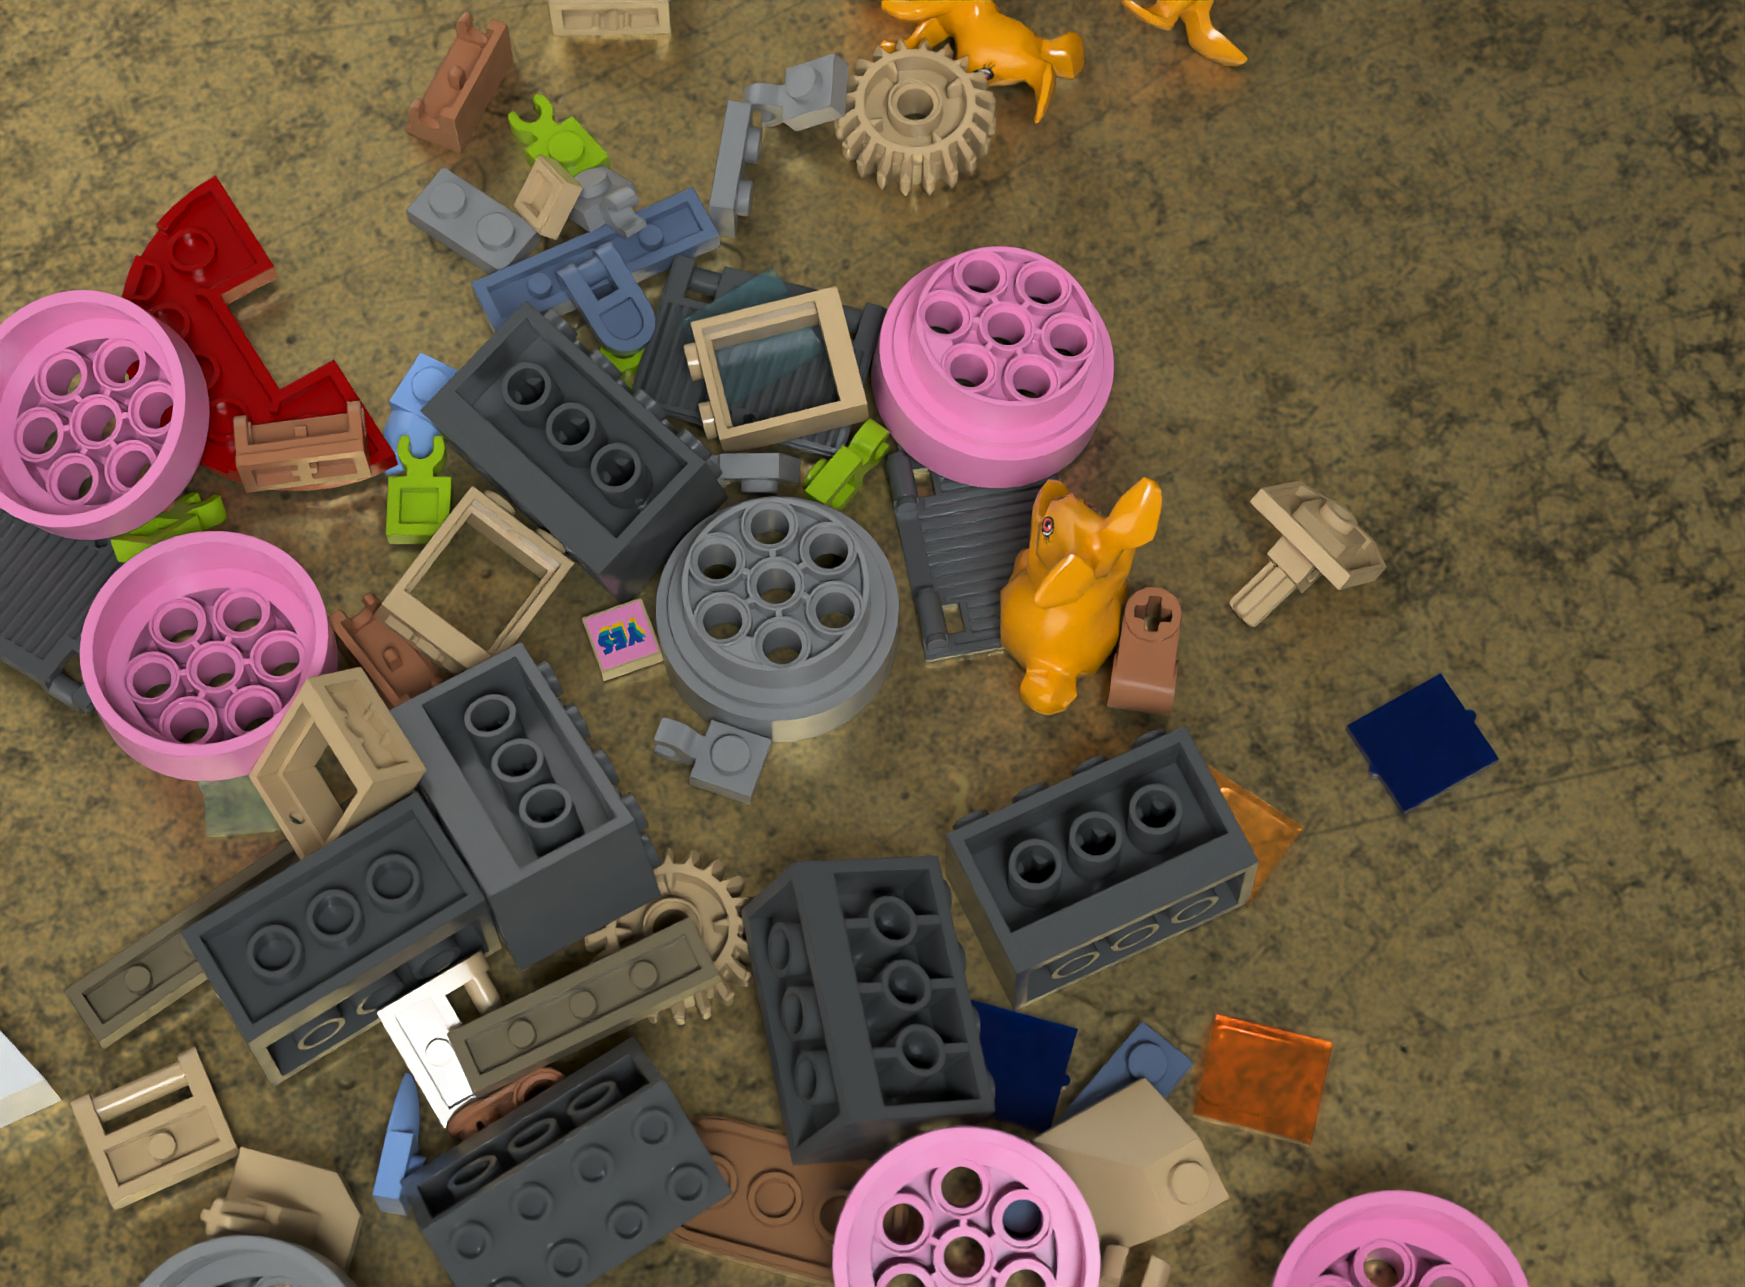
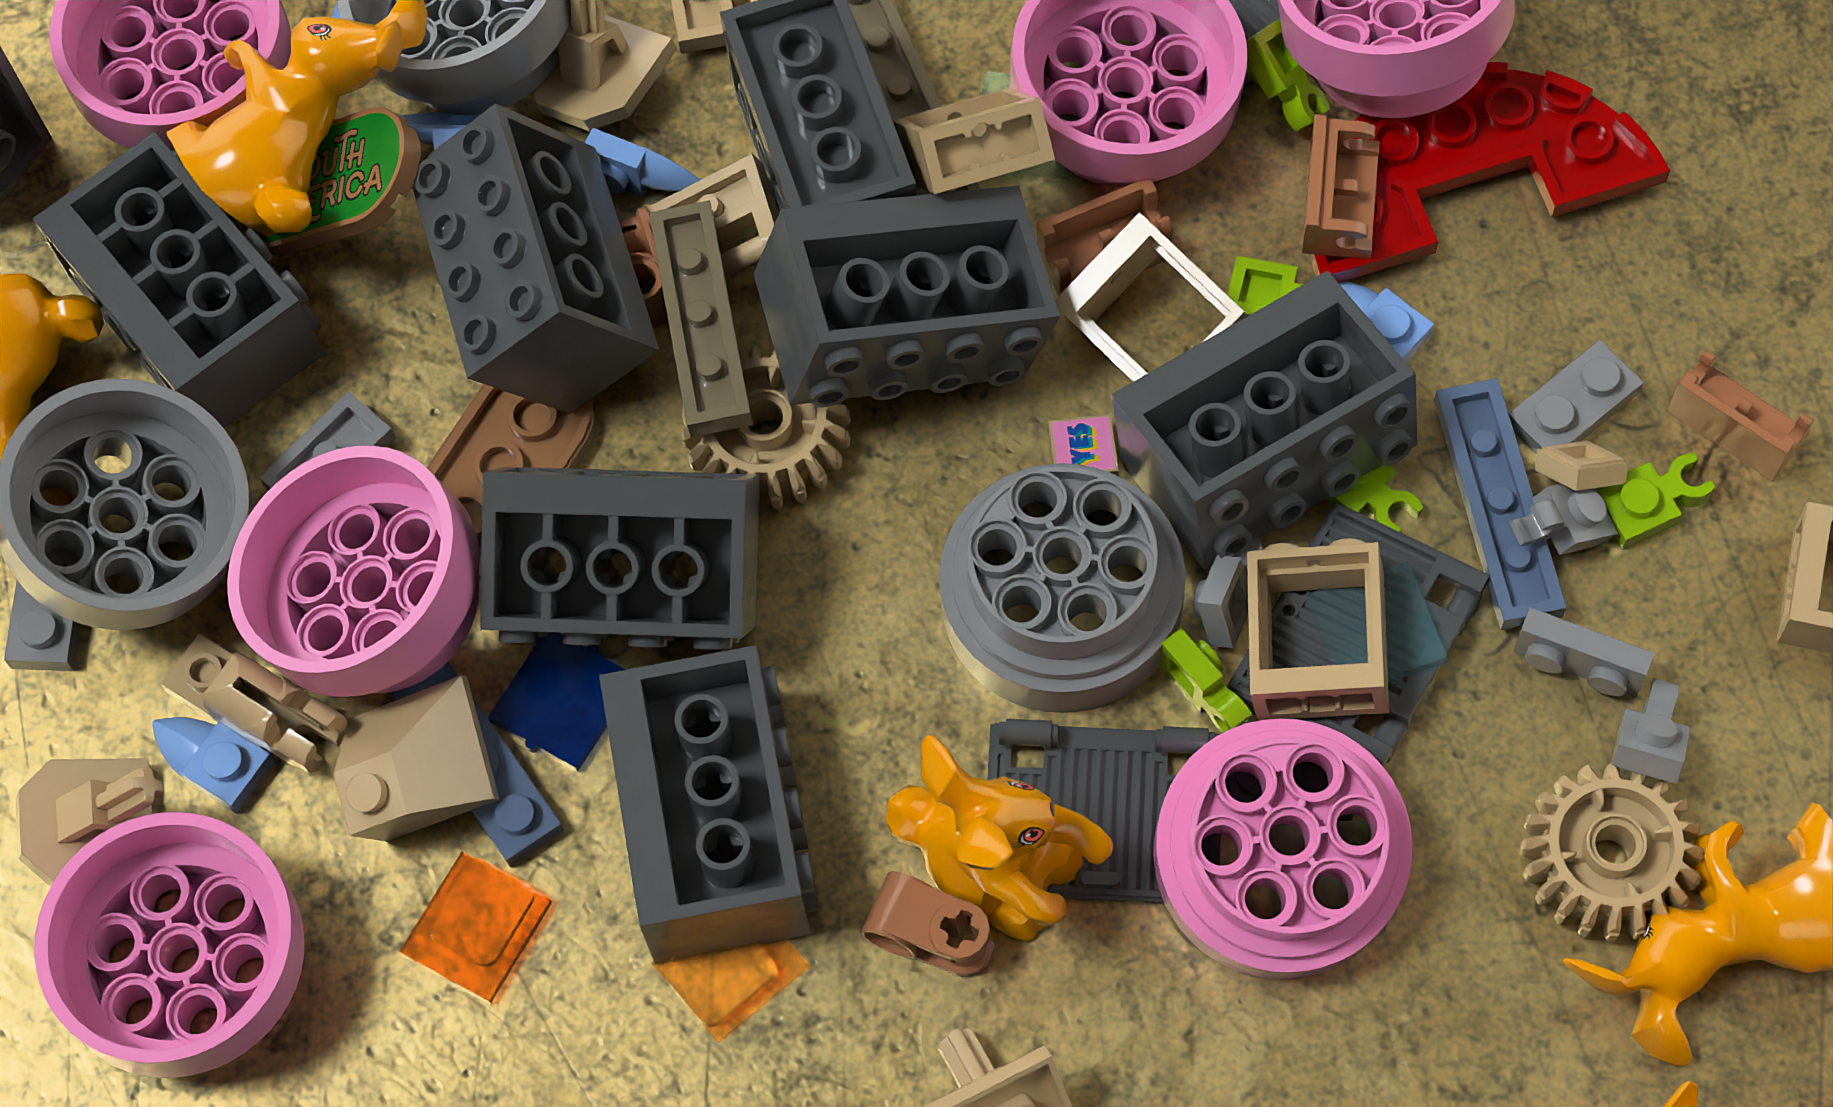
camera: 110 degrees right, 0 degrees up
sand blue plate [555,241,656,356] -> none
light grey plate [653,717,772,805] -> none

